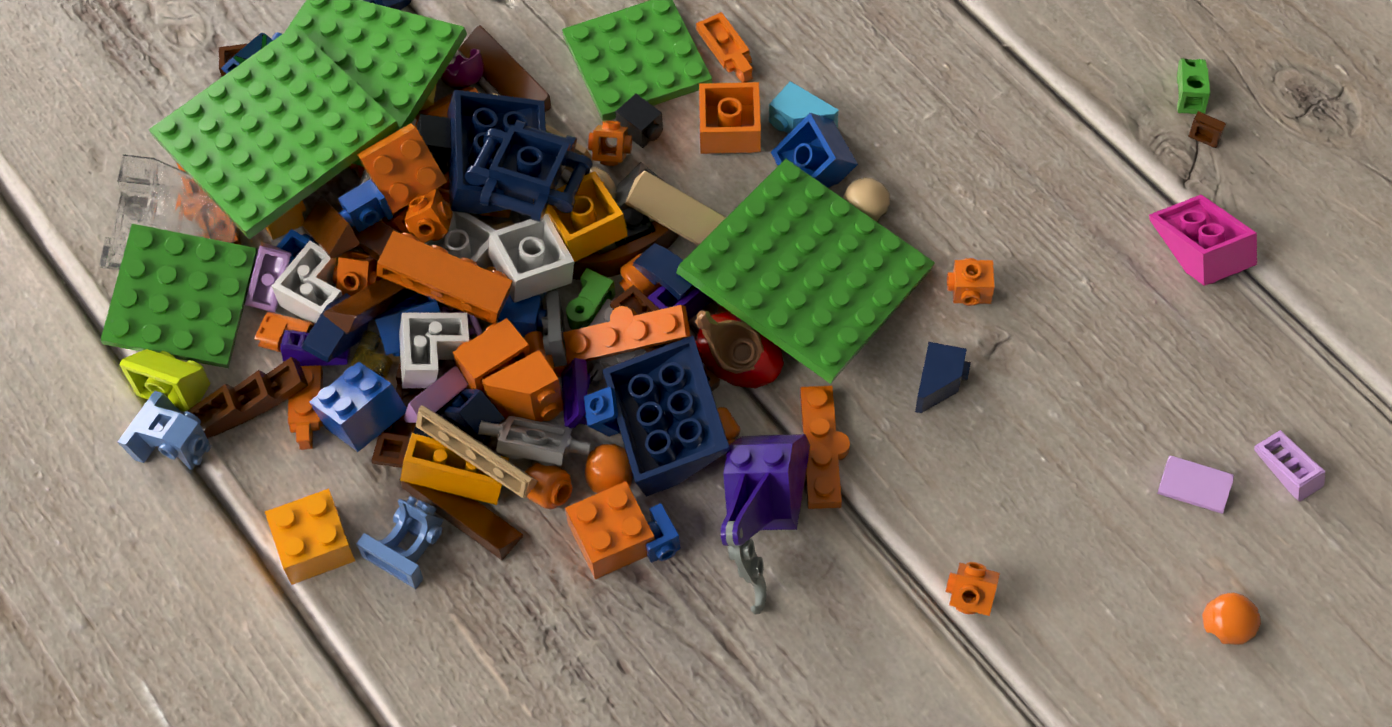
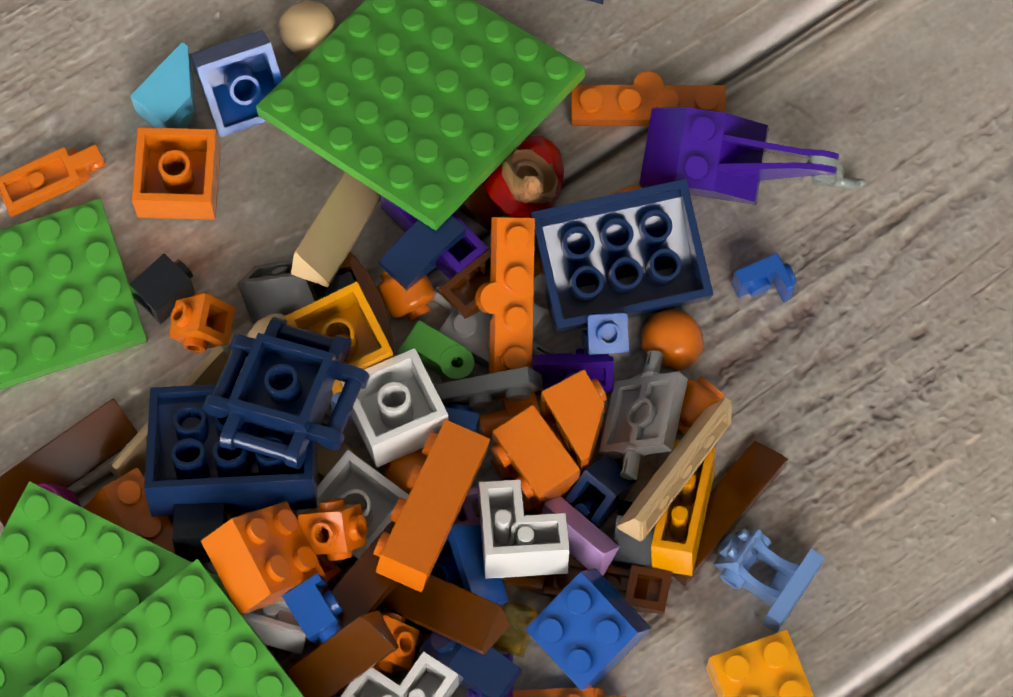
camera: 90 degrees left, 10 degrees up
orange brick [565,481,655,579] -> none

